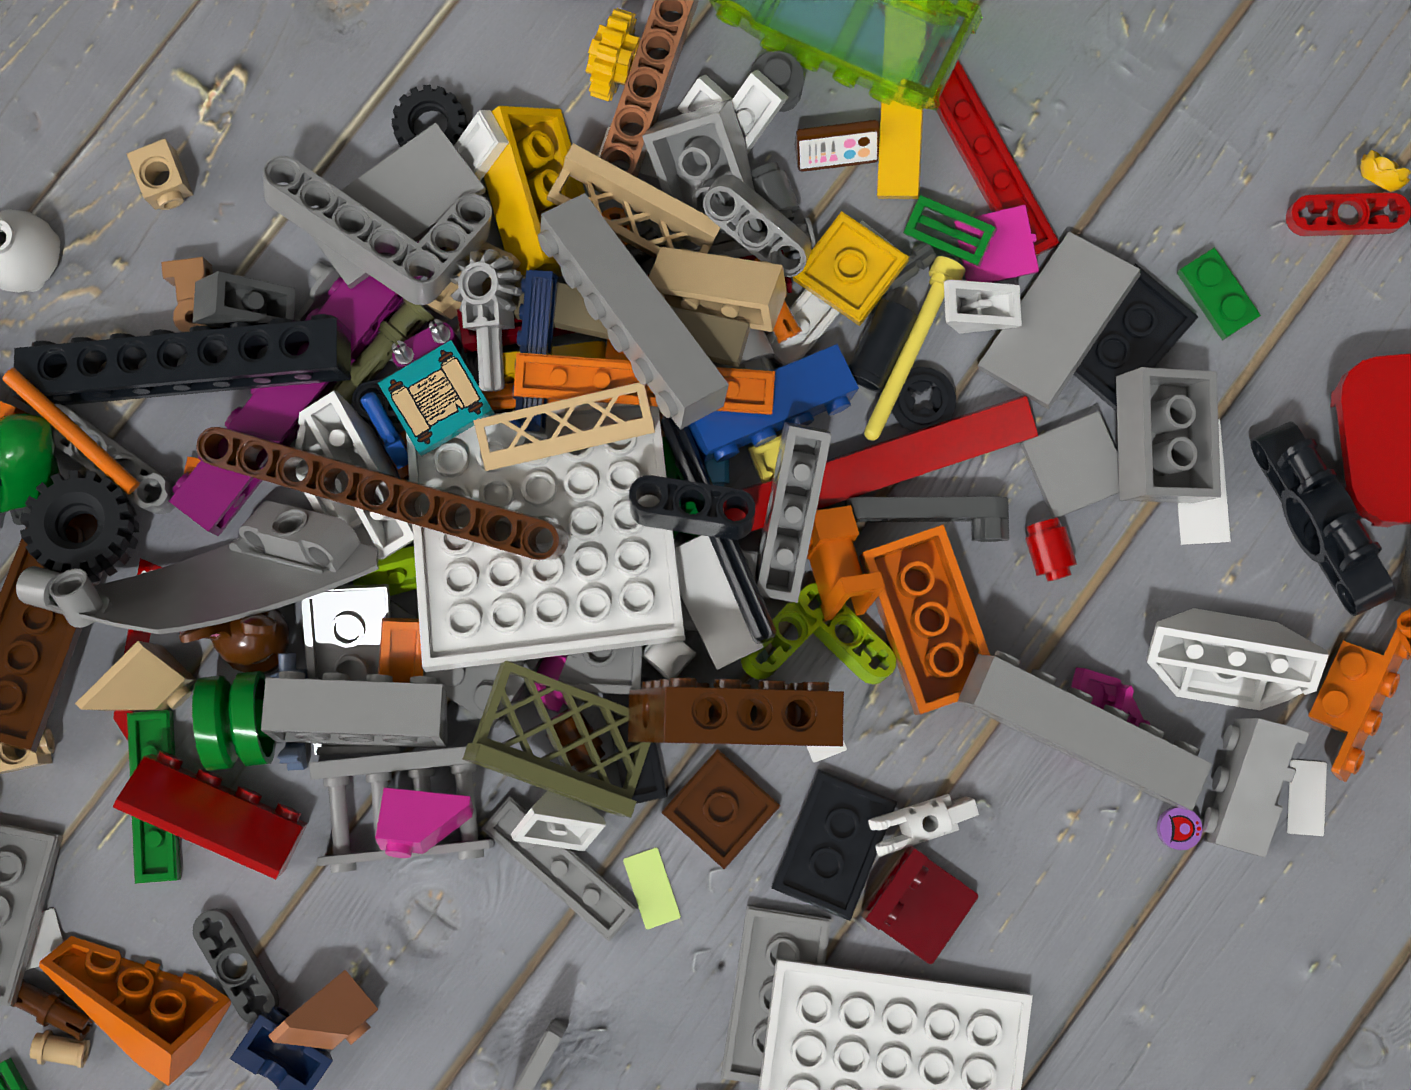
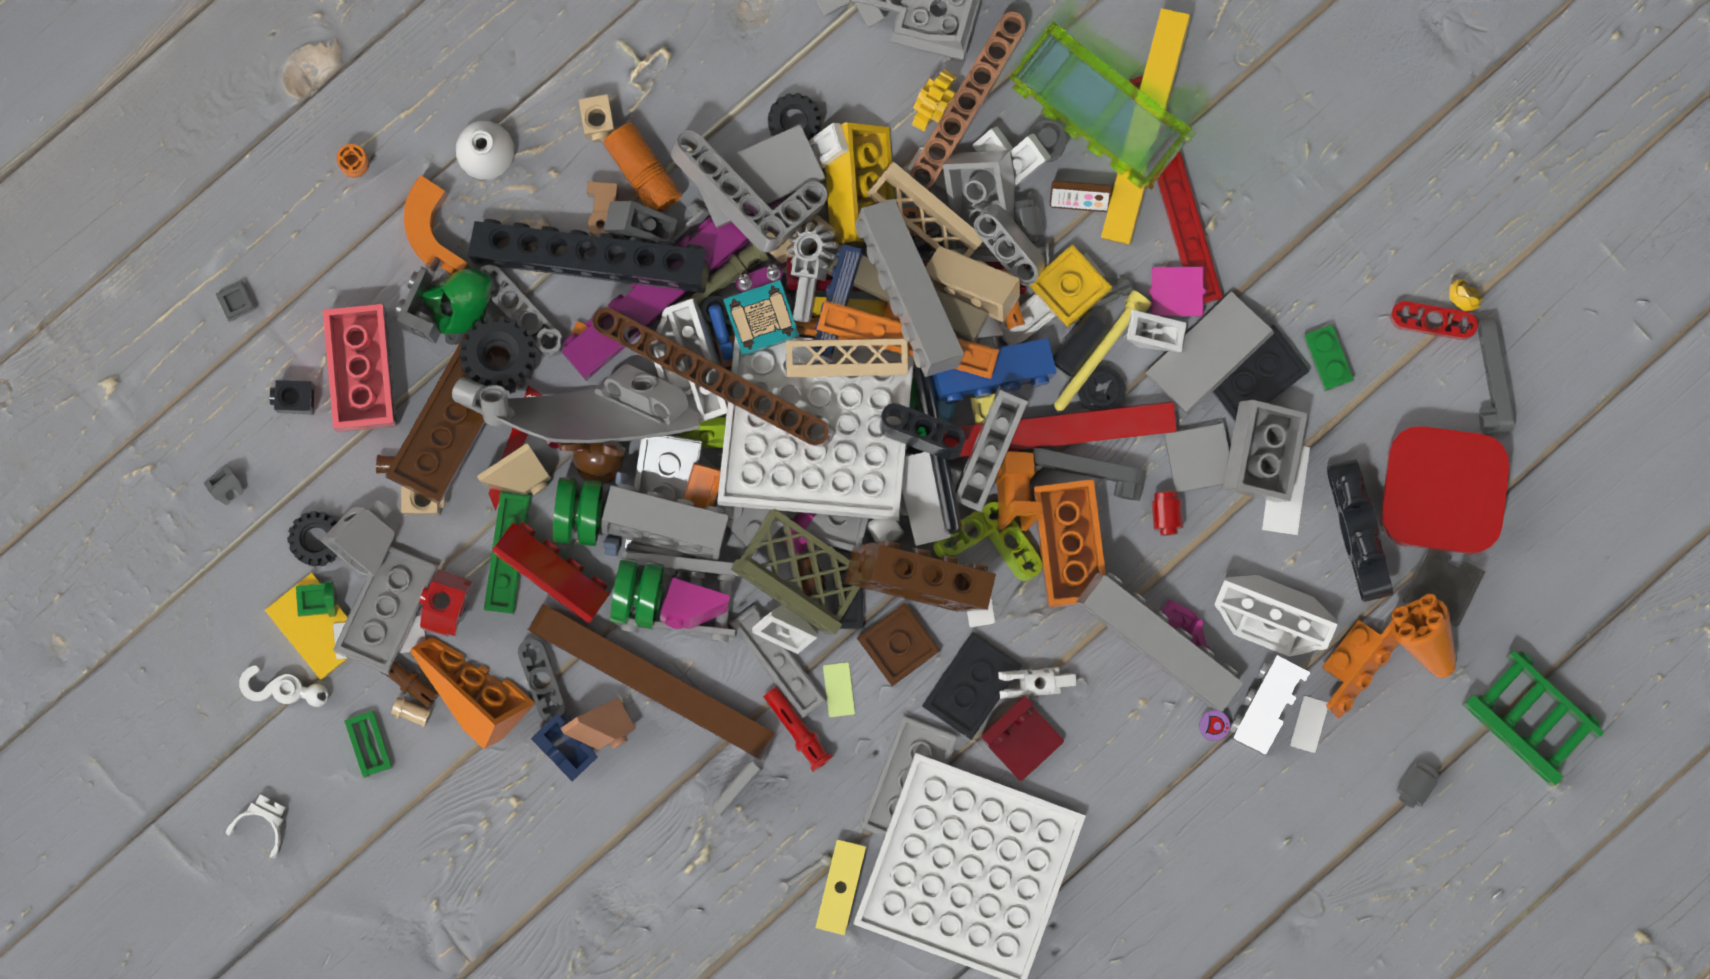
camera: 15 degrees right, 0 degrees up
orange bar [2,368,140,495] -> none
green tile [903,195,997,267] -> none
none -> red piece [419,569,472,637]
none -> reddish brown beam [527,604,775,760]
none -> orange piece [603,122,682,213]
none -> green wheel [610,557,664,630]
none -> red pin [763,687,834,772]

